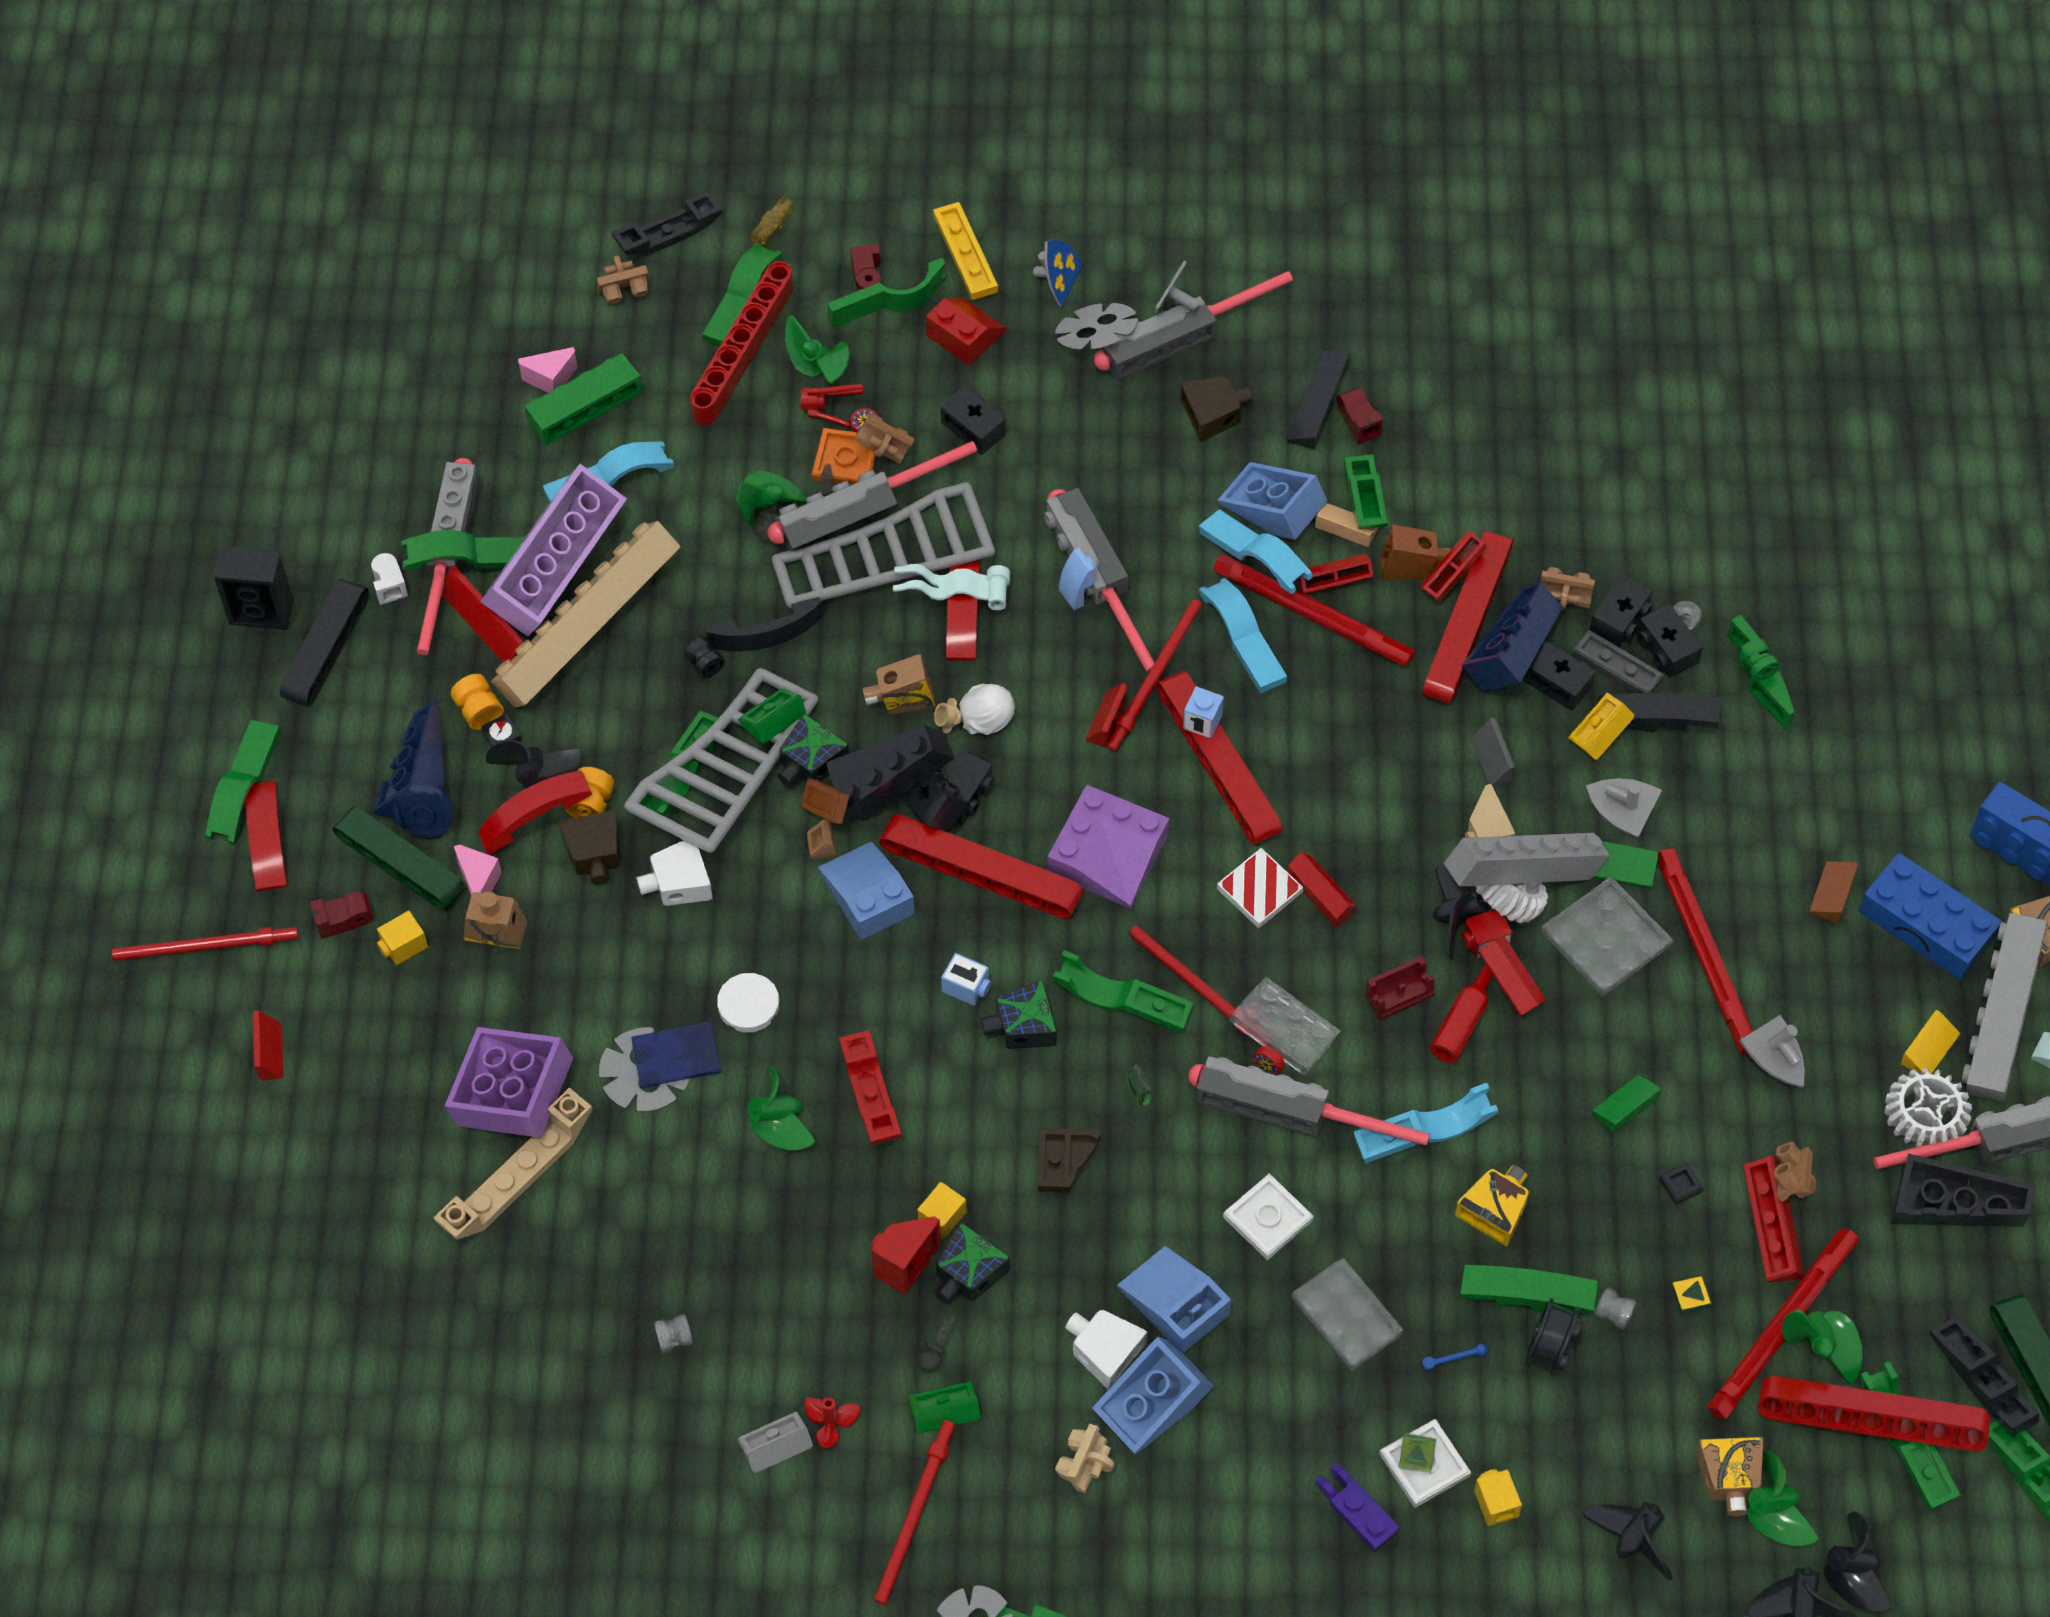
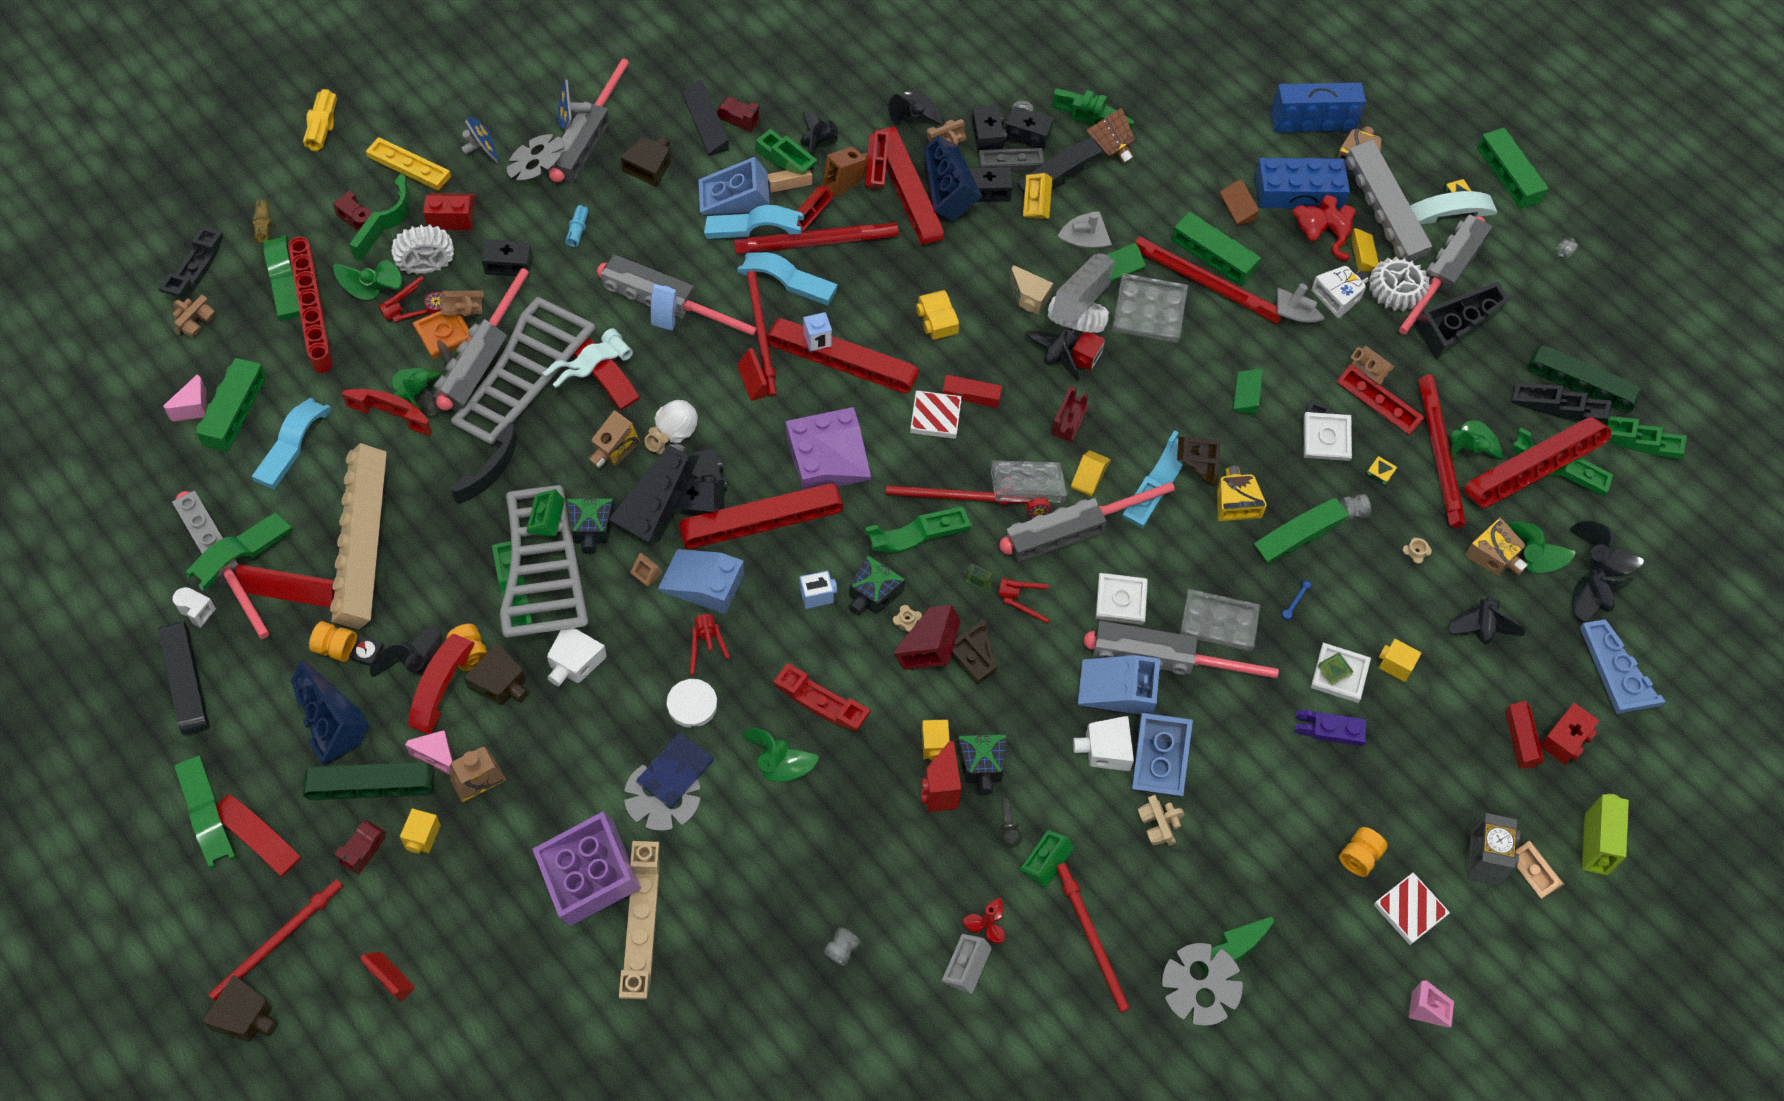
camera: 45 degrees left, 0 degrees up
black brick [214,547,294,630] -> none
dark blue tile [393,784,454,838] -> none
lavender brick [480,464,627,637] -> none
black wheel [684,637,725,679] -> none
dark orange tile [800,778,850,824] -> none
red piece [1429,964,1493,1064] -> none
dark grey slope [1472,718,1515,787] -> none
red piece [1477,935,1546,1016] -> none
black wheel [1523,1297,1582,1376] -> none
none -> dark brown torso [202,975,277,1042]
none -> yellow piece [303,89,337,151]
none -> red slope [342,389,432,437]
none -> white gear [391,224,454,275]
none -> medium azure axle [565,205,588,247]
none -> red plant [690,614,730,676]
none -> black piece [800,110,838,169]
none -> black piece [888,89,942,126]
none -> tan plate [893,605,922,632]
none -> dark red slope [894,604,961,670]
none -> yellow brick [916,290,959,340]
none -> red plant [999,578,1049,623]
none -> yellow slope [1071,450,1111,497]
none -> piece [1084,621,1279,679]
none -> dark orange torso [1087,108,1135,164]
none -> green brick [1171,212,1261,287]
none -> dark brown wing [1177,437,1221,485]
none -> red animal [1293,195,1356,261]
none -> white tile [1304,412,1352,461]
none -> white torso [1311,266,1368,318]
none -> tan plate [1403,538,1432,564]

